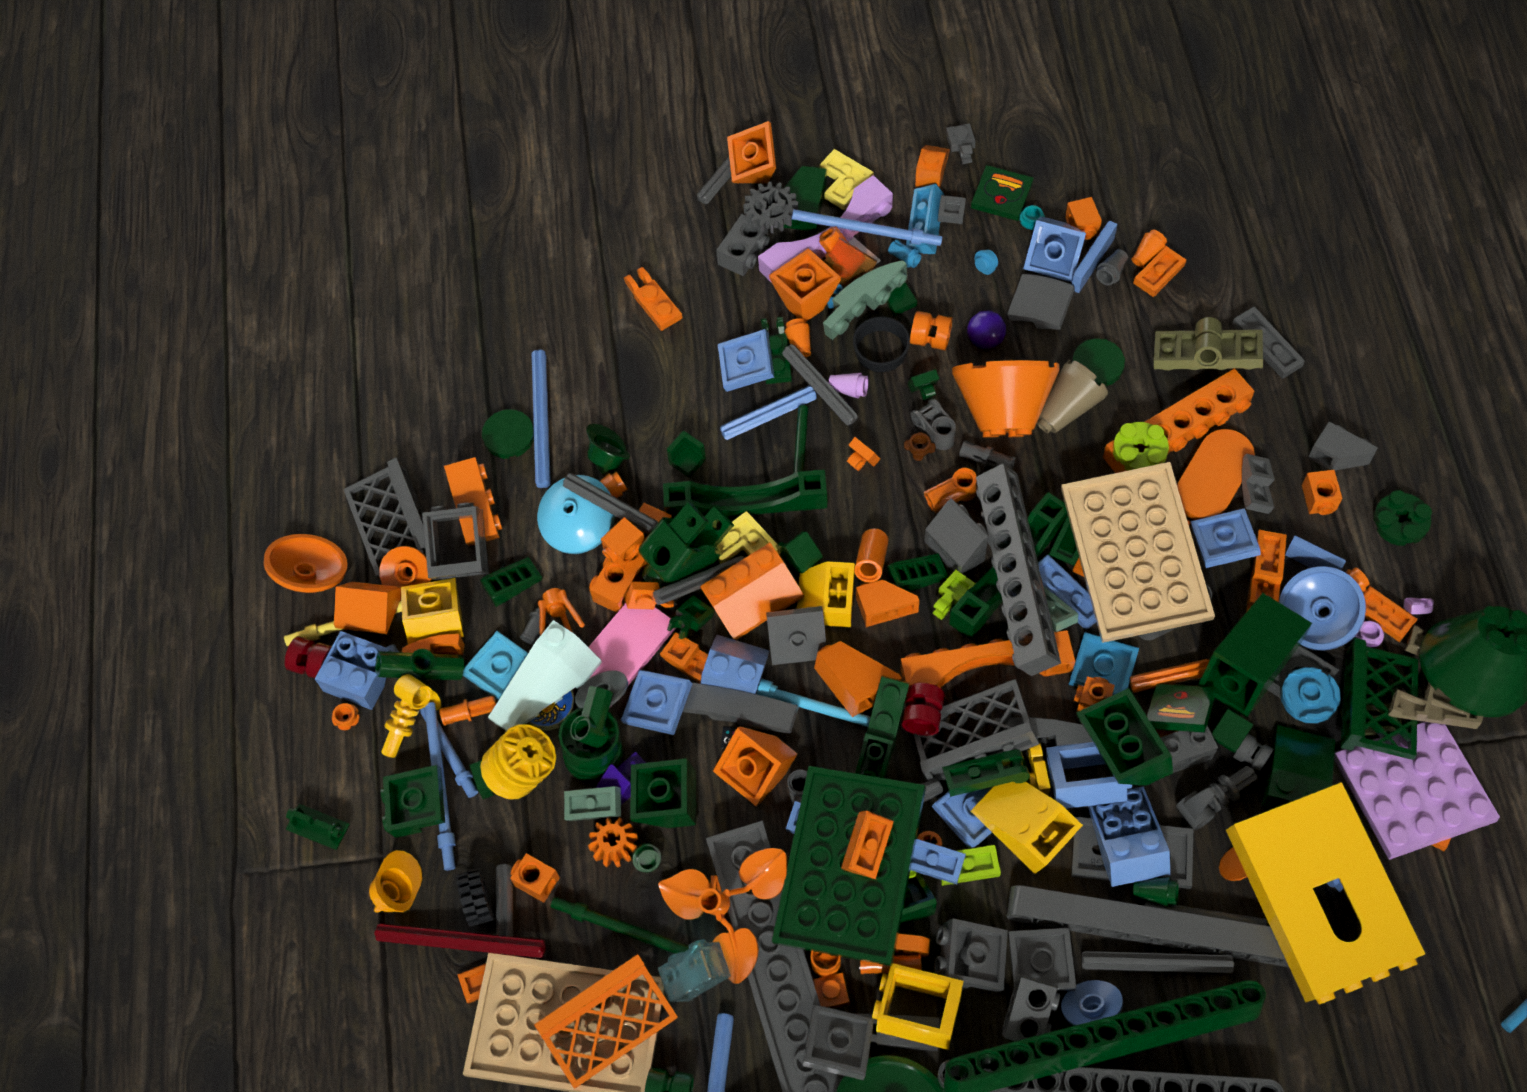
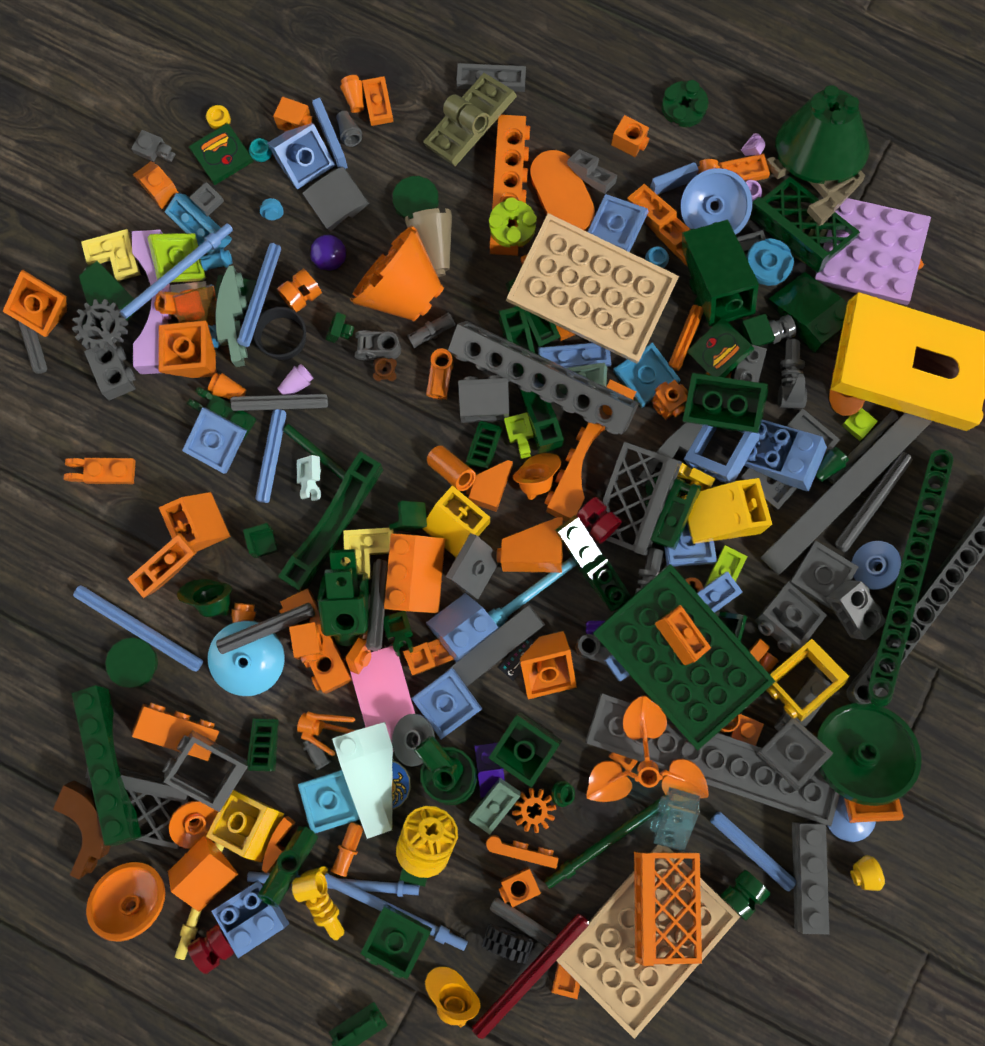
camera: 60 degrees left, 15 degrees up
orange plate [332,703,360,730] -> none
orange tile [847,437,880,471] -> none
dark grey slope [1308,422,1378,471] -> none
none -> reddish brown arch [53,780,111,879]
none -> dark green arch [72,685,142,846]
none -> orange slope [128,533,196,598]
none -> lime tile [147,233,206,282]
none -> orange slope [159,492,231,552]
none -> yellow tile [206,105,231,130]
none -> medium blue axle [237,243,281,347]
none -> light aqua plate [297,455,321,501]
none -> orange plate [486,835,558,869]
none -> orange piece [513,453,561,500]
none -> dark azure plate [645,247,669,268]
none -> lime plate [841,408,878,441]

